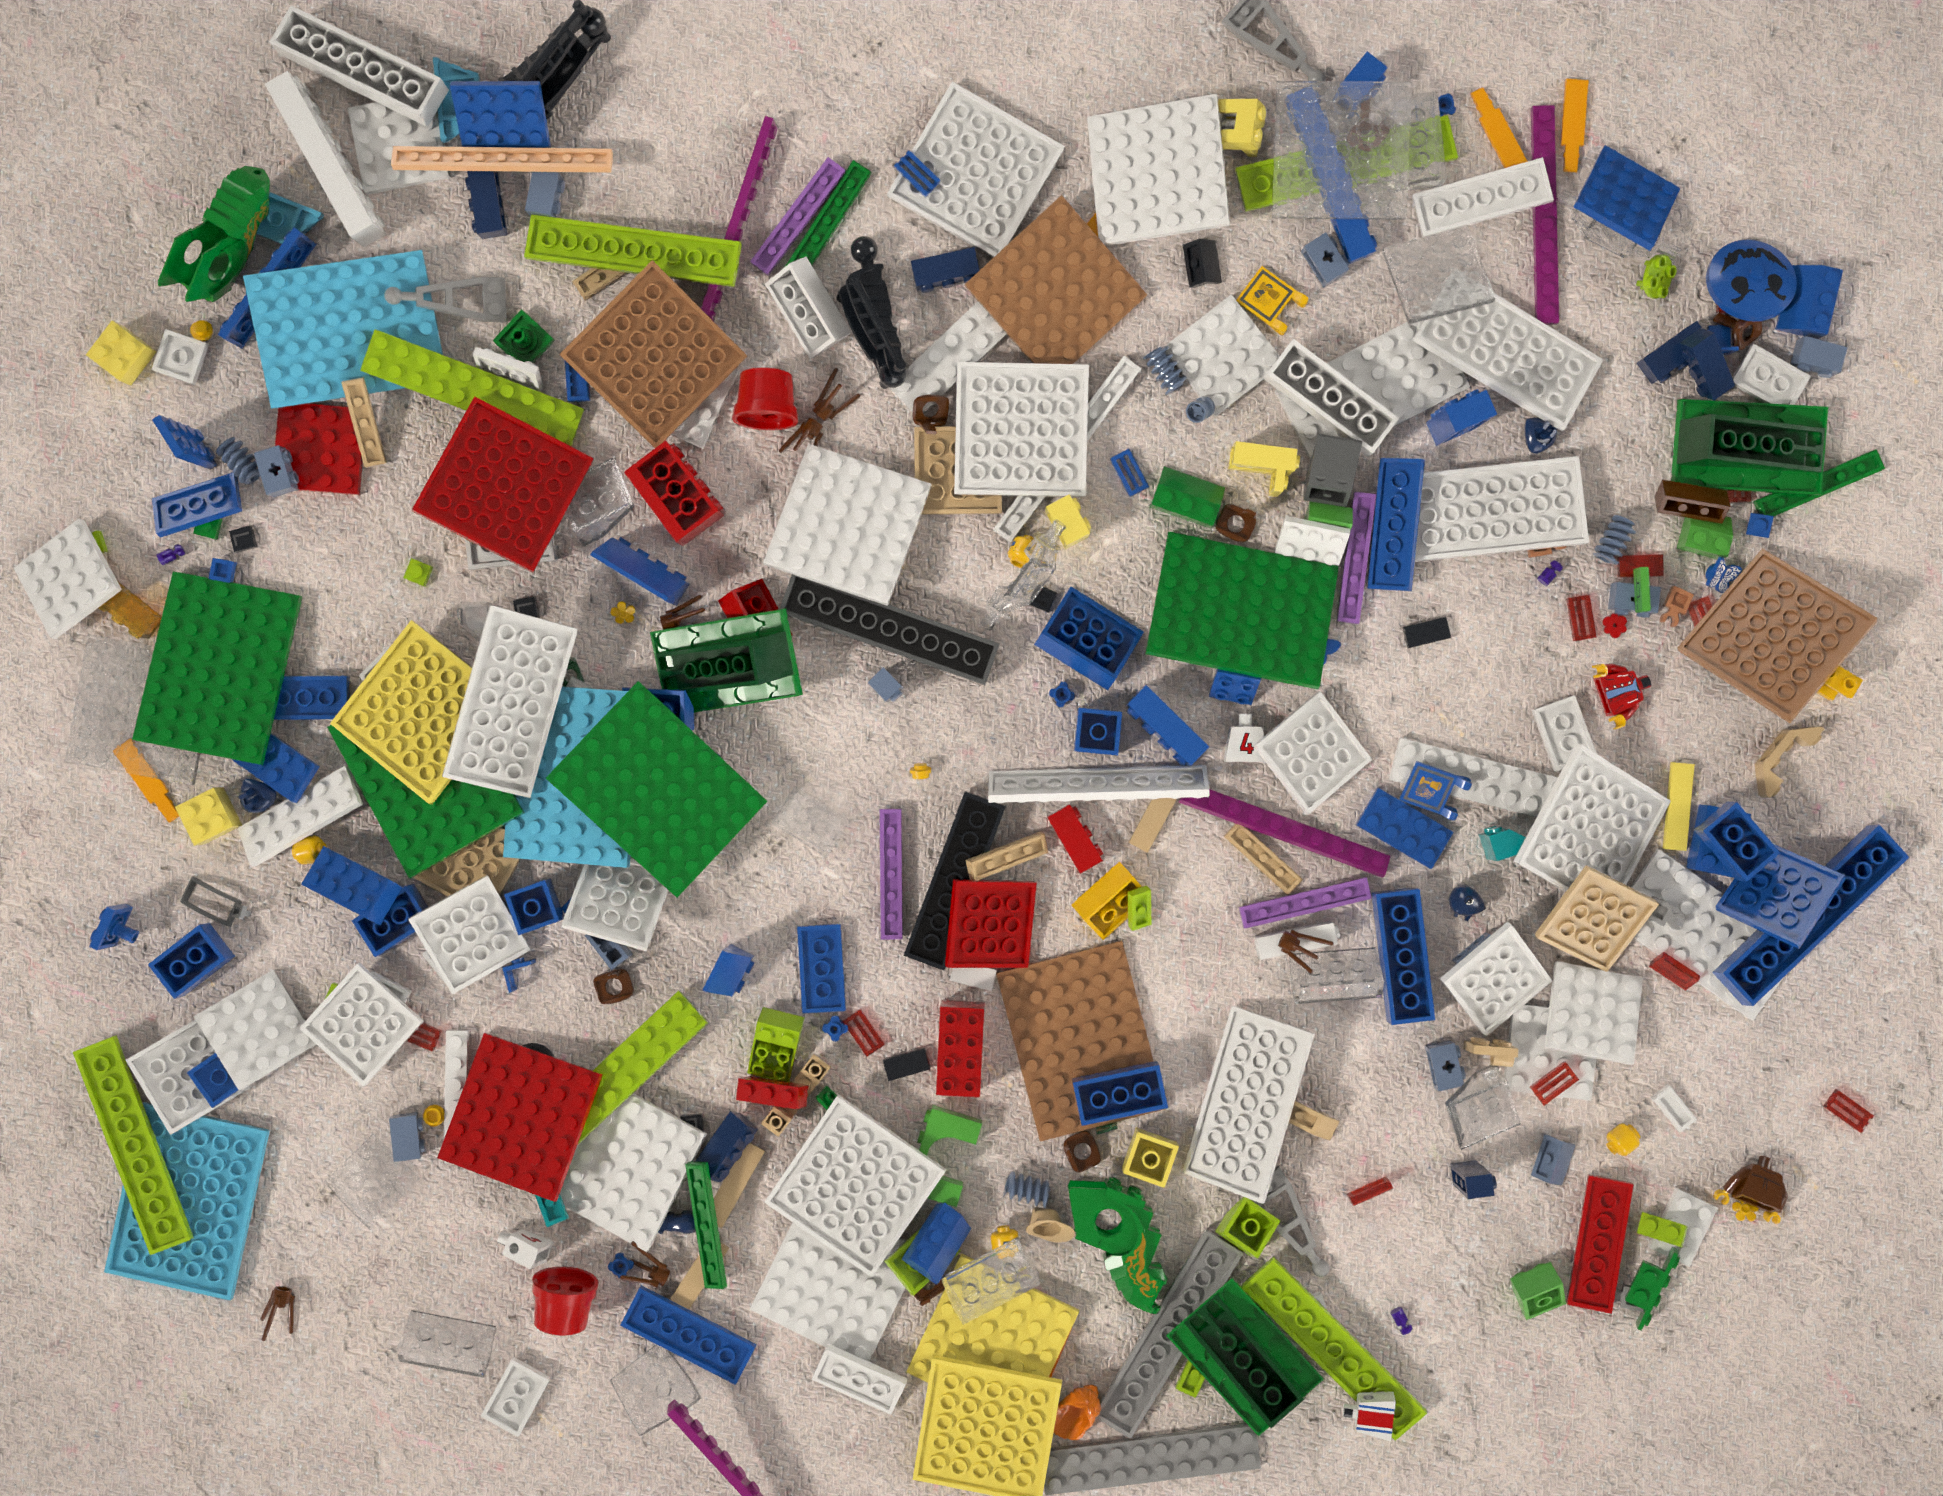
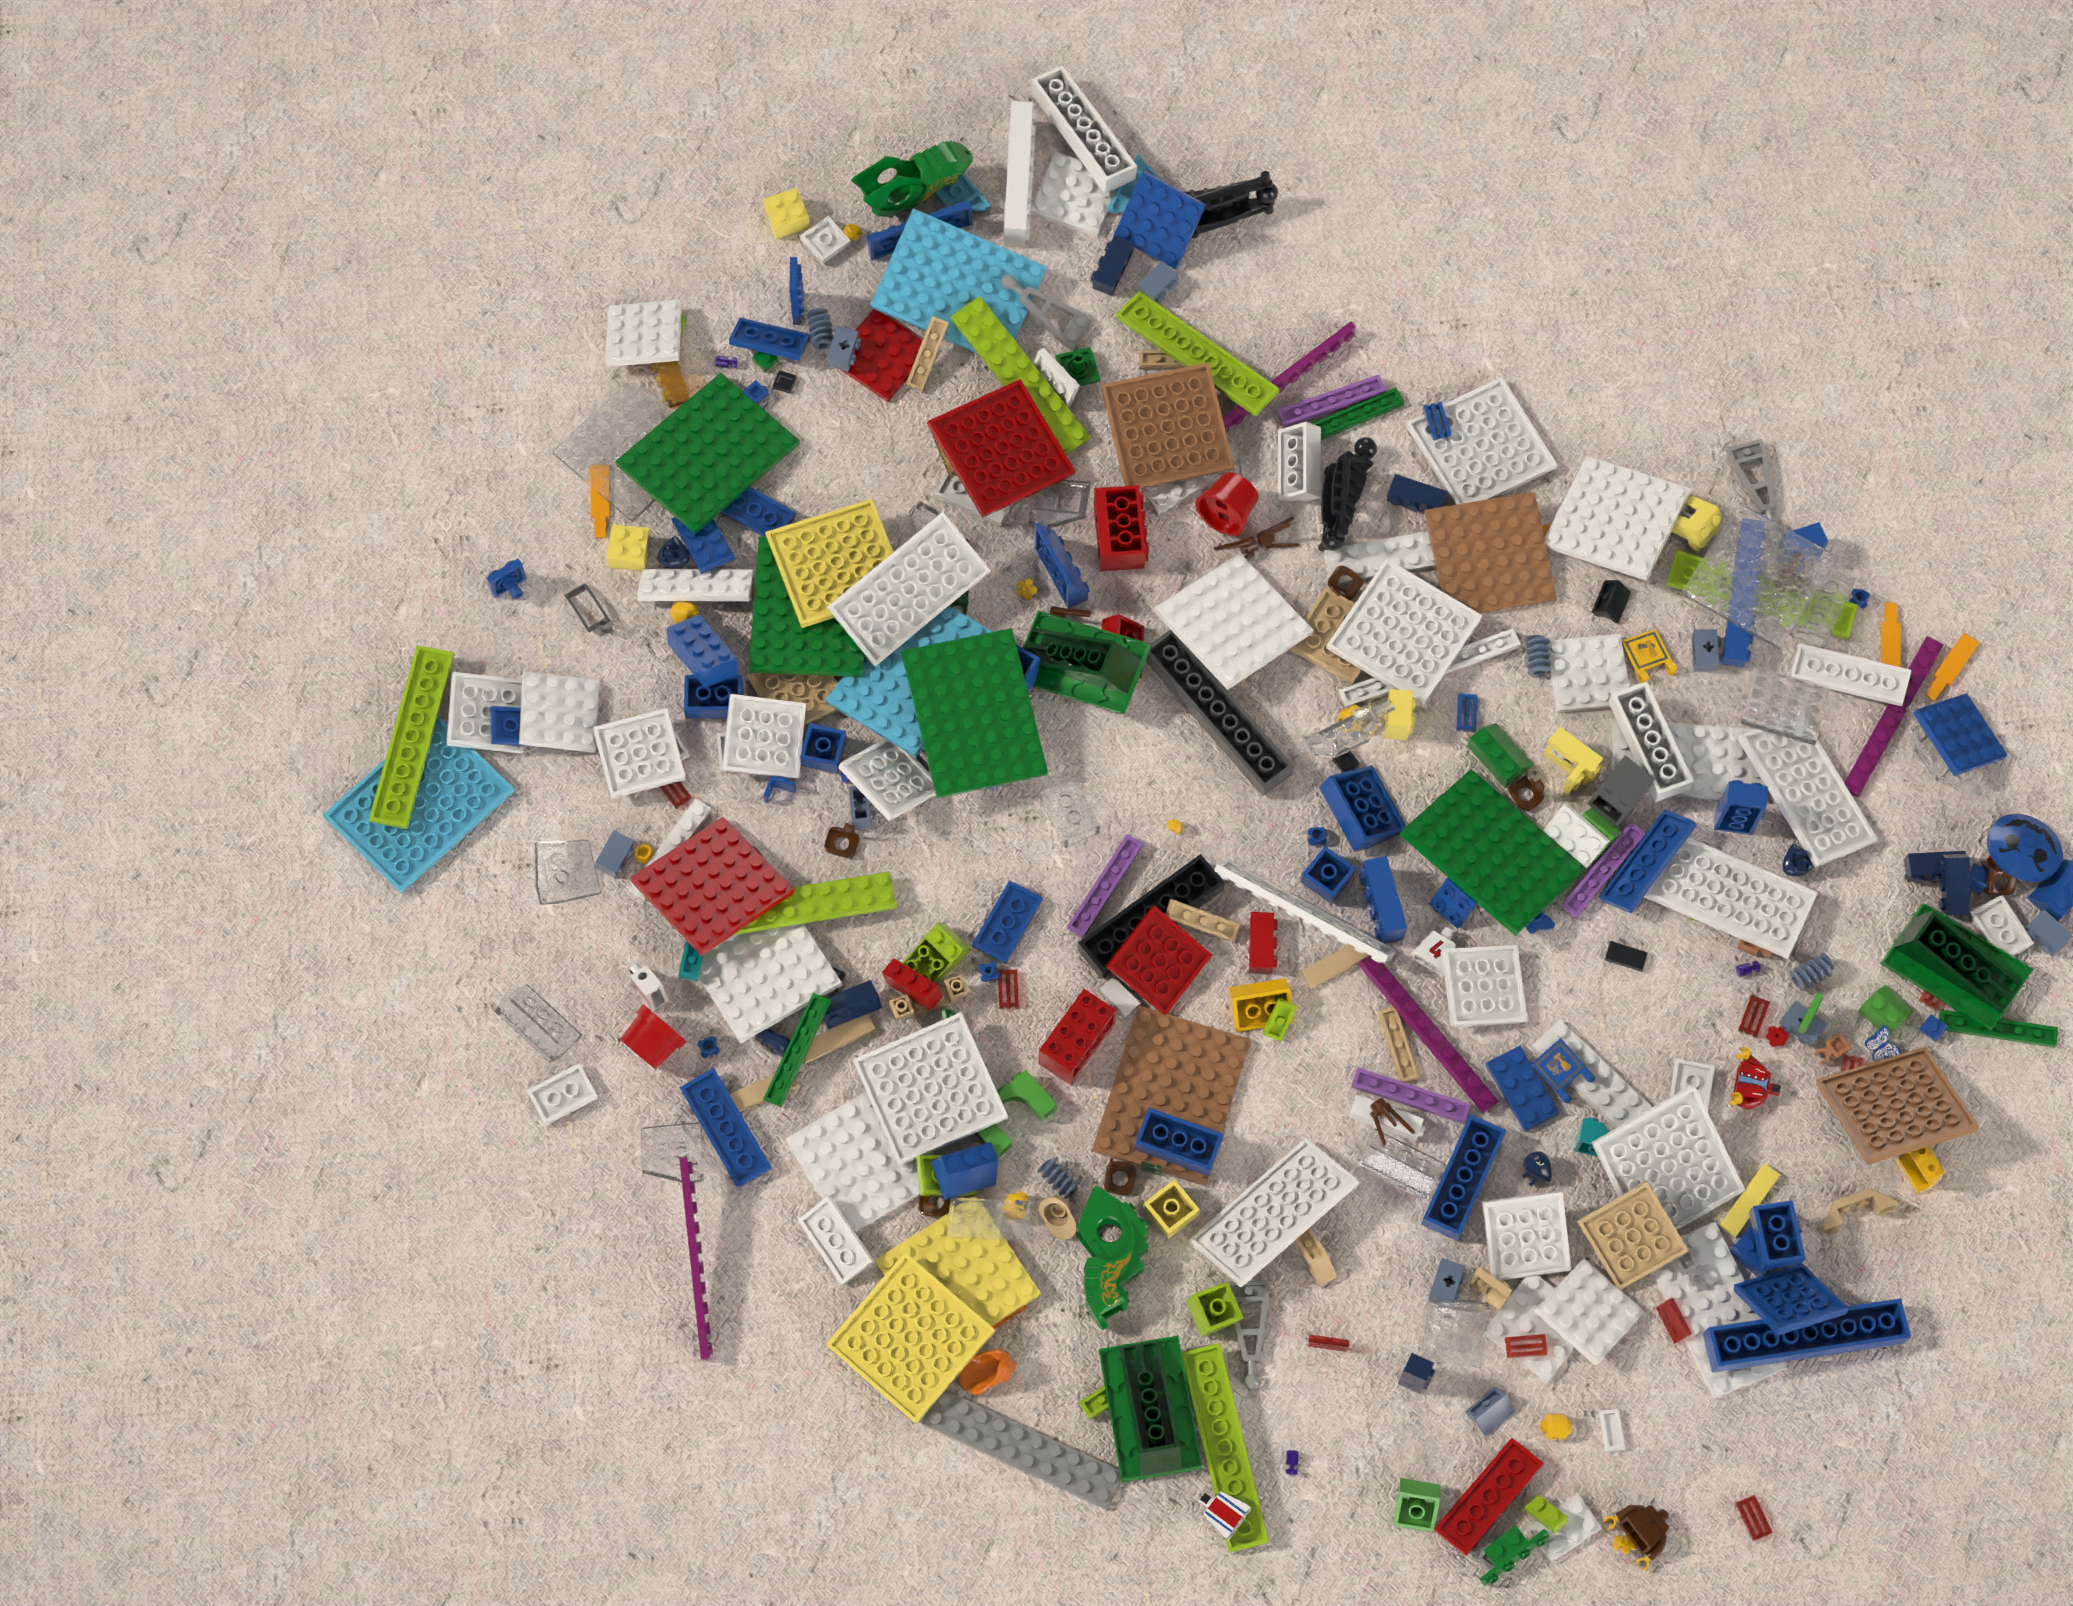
camera: 30 degrees right, 20 degrees down
blue brick [148,923,235,999] -> none
reddish brown plant [260,1286,295,1341] -> none
light nougat plate [391,146,613,173] -> none
lime plate [403,558,433,587] -> none
blue plate [565,361,591,402] -> none
reddish brown plant [620,1241,670,1288] -> none
blue slope [703,944,755,997] -> none
sand blue brick [867,667,904,702] -> none
black tile [883,1048,930,1081] -> none
light grey plate [1096,1228,1243,1439] -> none
sand blue wheel [1186,396,1215,423] -> none
clear red tile [1617,554,1664,578] -> none
lime plate [1636,254,1677,299] -> none
reddish brown brick [1654,479,1730,524] -> none

